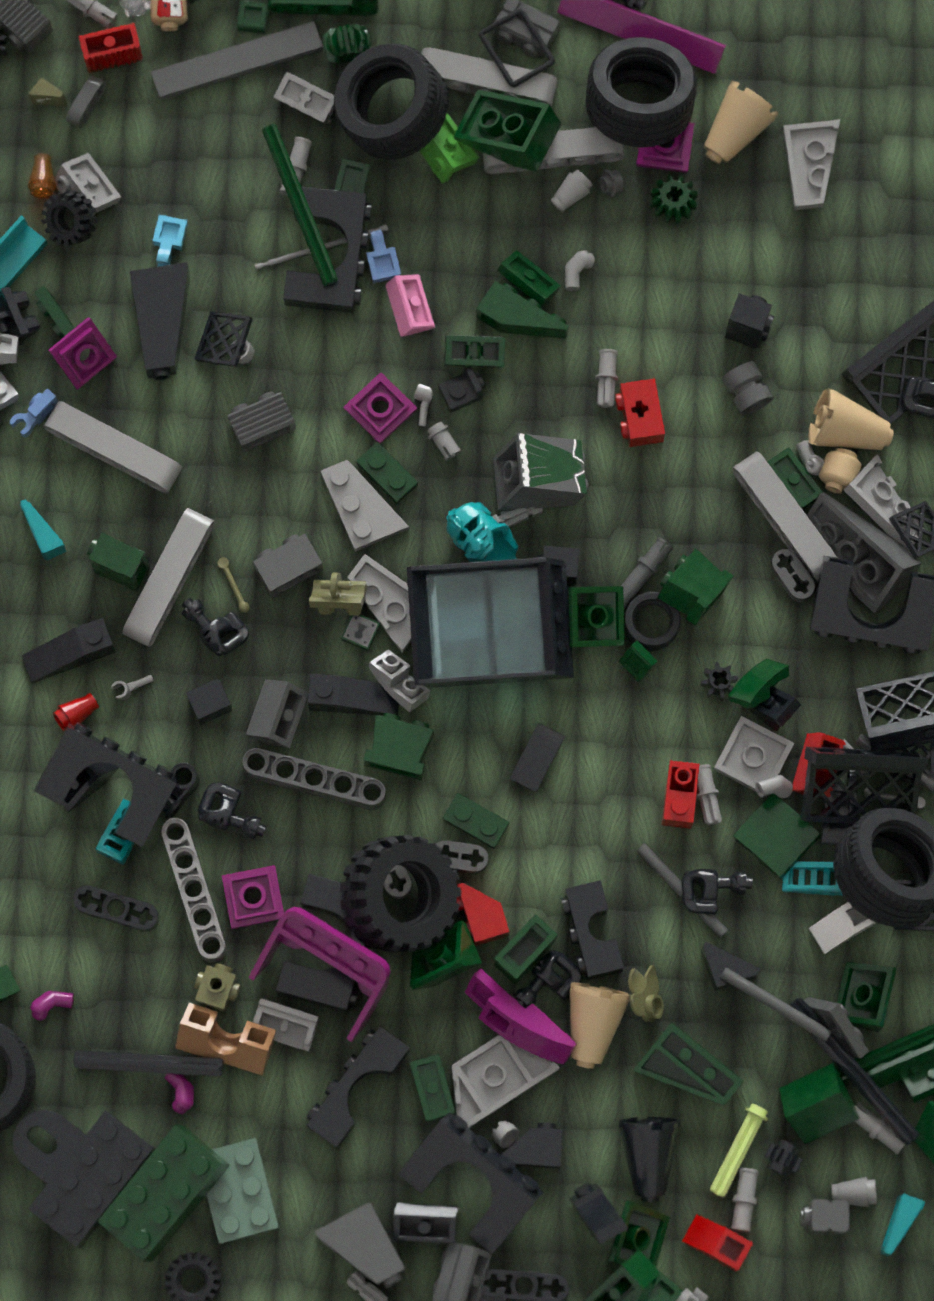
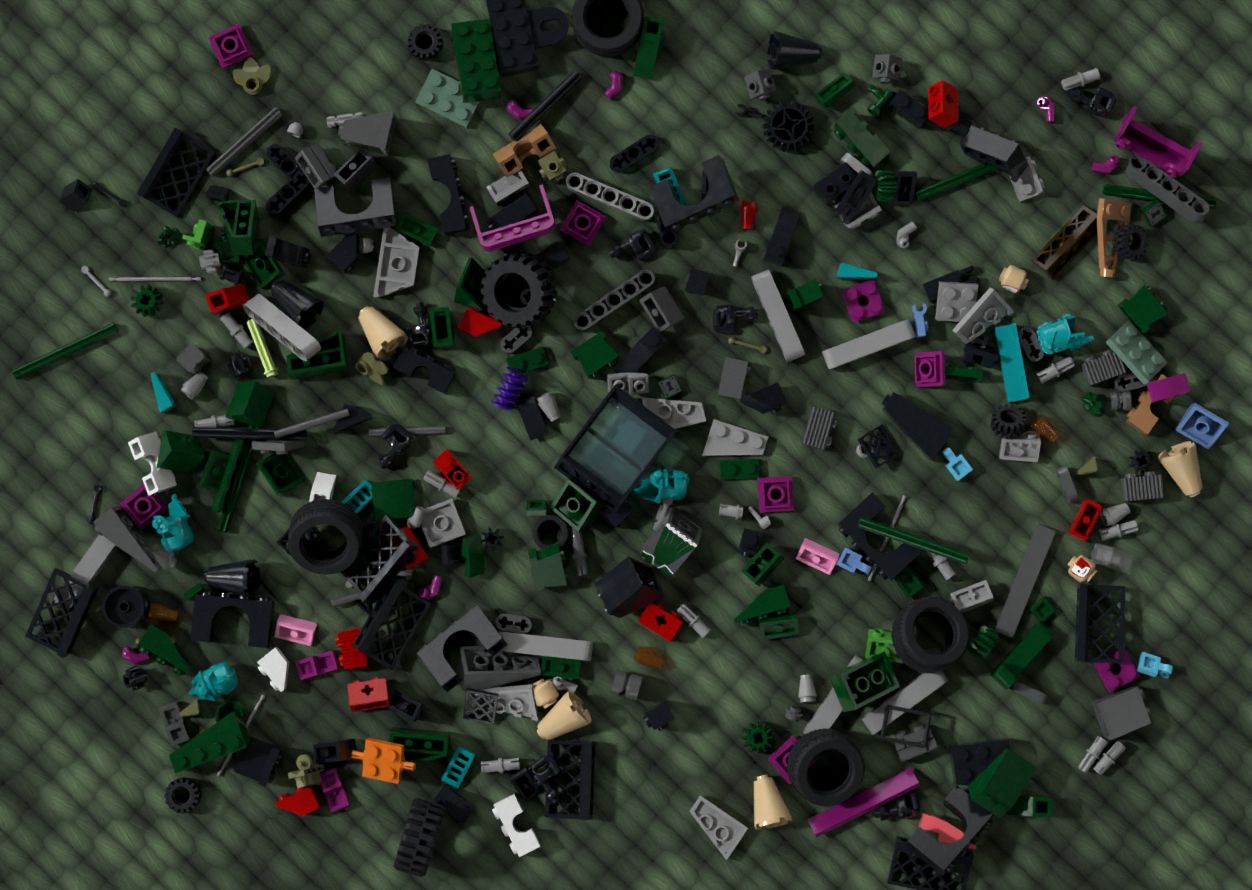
camera: 135 degrees right, 10 degrees up
olive hips [309,572,367,616] -> none
magenta slope [464,969,577,1064] -> none
light grey arm [565,251,595,291] -> none
none -> black bush [219,264,244,286]
none -> light grey beam [243,294,321,361]
none -> magenta arm [419,575,443,600]
none -> dark purple piece [491,366,527,410]
none -> light grey cone [537,392,561,421]
none -> black slope [595,556,665,618]
none -> clear orange cone [634,646,664,669]
none -> black slope [740,382,788,414]
none -> magenta piece [842,279,885,323]
none -> light grey cone [1100,503,1130,527]

